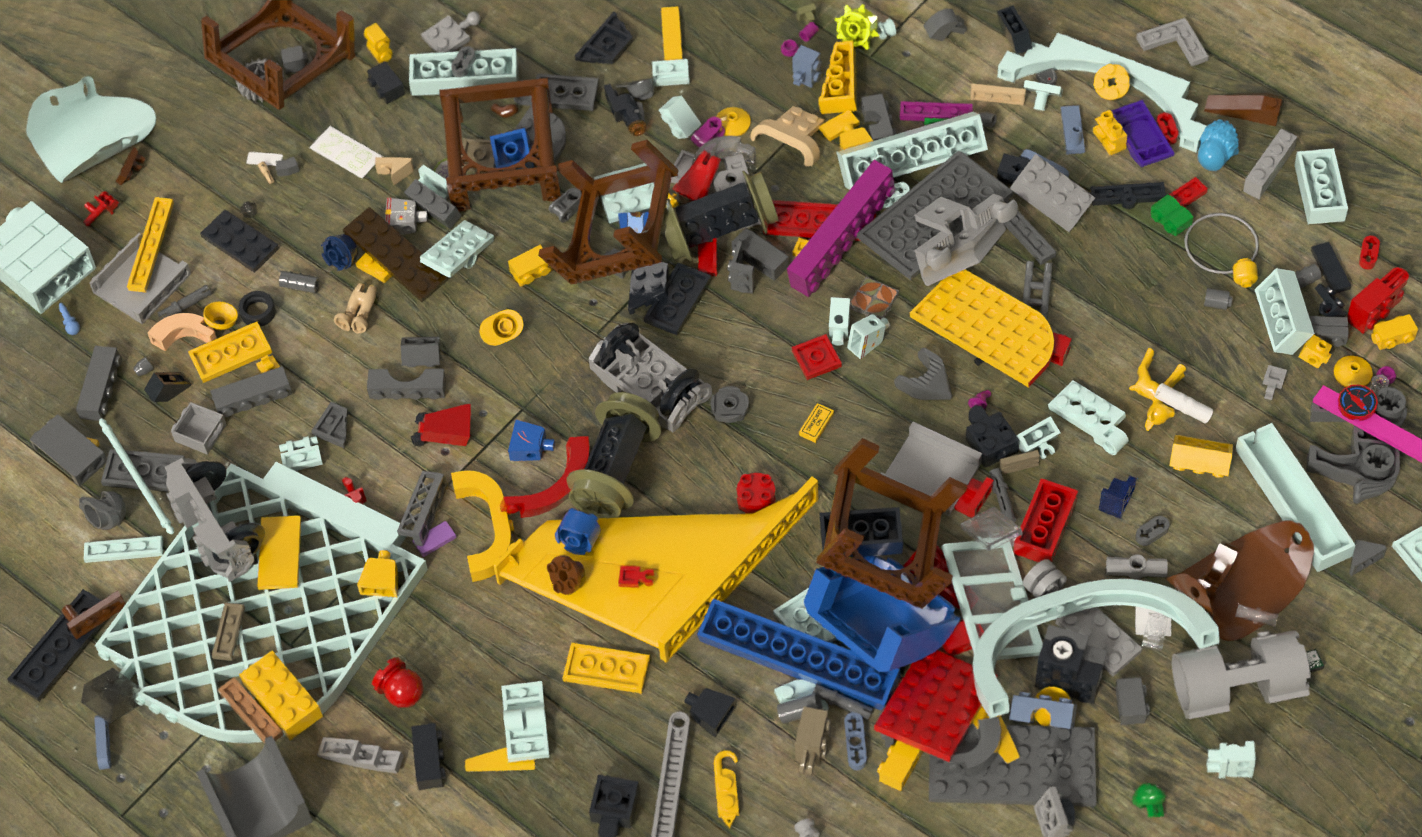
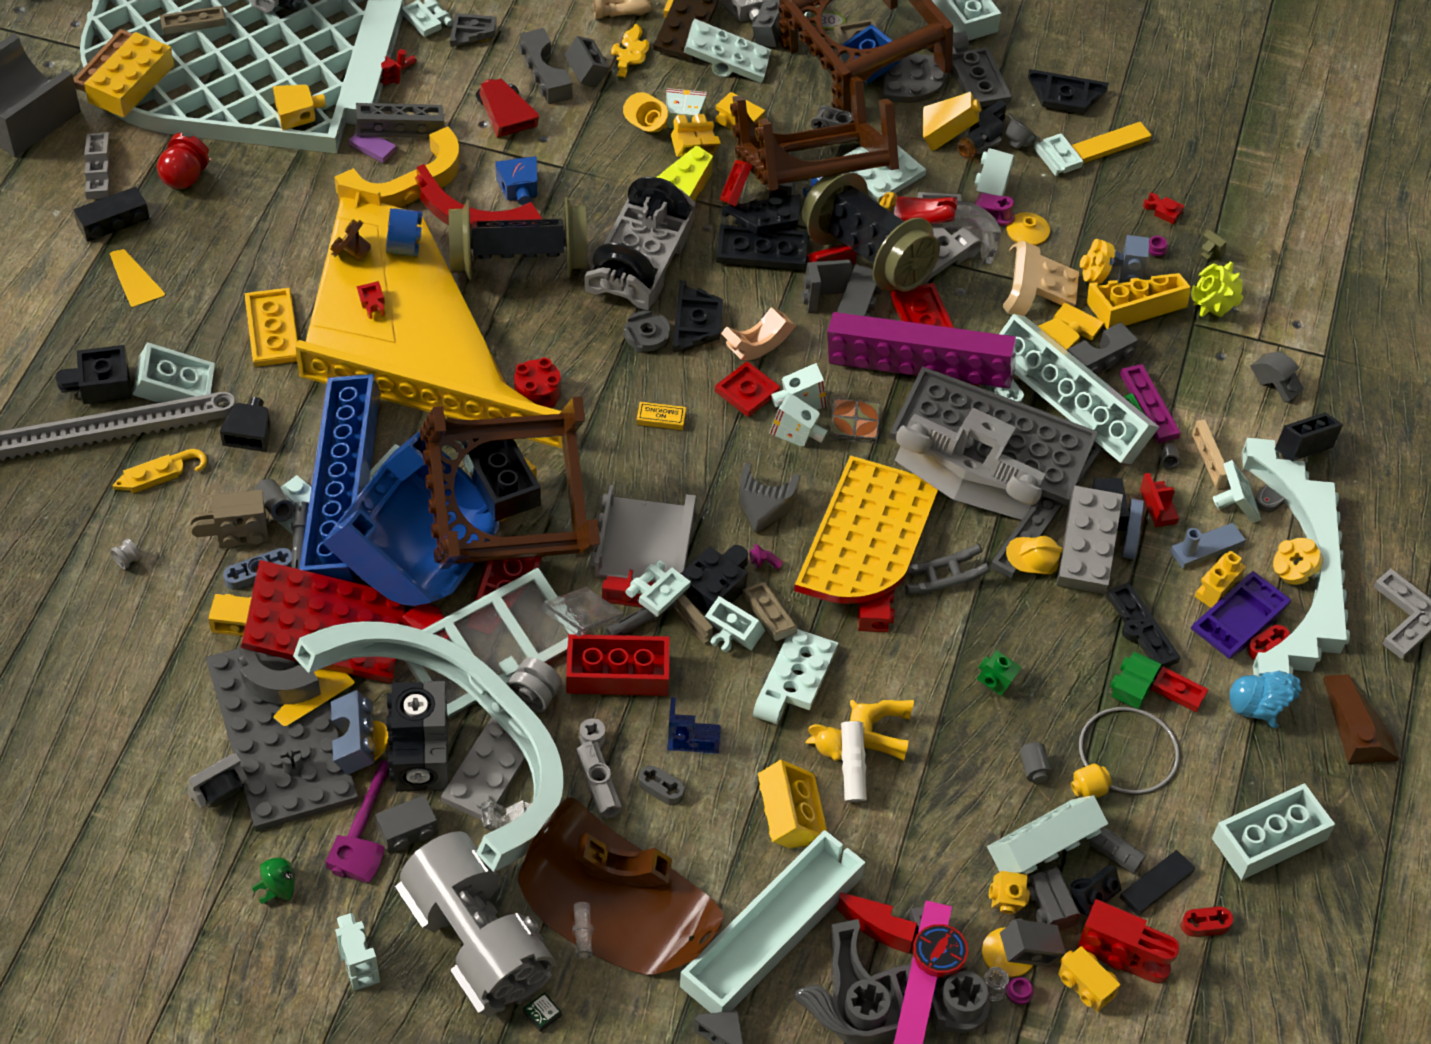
camera: 60 degrees right, 5 degrees down
yellow tile [257,516,301,590] -> none
light aqua plate [502,681,549,762] -> none
magenta hinge [799,22,818,42] -> none
light aqua wheel [877,18,896,40] -> none
light grey brick [1243,129,1297,200] -> none
light grey plate [1263,365,1287,400] -> none
none -> light aqua slope [132,342,215,402]
none -> magenta piece [326,760,389,883]
none -> light grey wheel [580,718,605,749]
none -> yellow piece [611,24,649,78]
none -> light aqua plate [626,560,691,617]
none -> neon yellow wedge [657,145,713,202]
none -> light aqua torso [666,88,707,129]
none -> yellow hips [671,114,721,157]
none -> black wing [673,280,723,352]
none -> red tile [719,160,753,206]
none -> light nougat arch [721,307,796,360]
none -> dark tan tile [743,582,797,641]
none -> red slope [837,892,917,954]
none -> yellow slope [923,92,981,151]
none -> green brick [976,650,1021,696]
none -> dark grey brick [1000,919,1066,967]
none -> yellow piece [1006,536,1063,574]
none -> yellow plate [1080,239,1115,284]
none -> red panel [1140,473,1179,527]
none -> red plate [1143,192,1185,224]

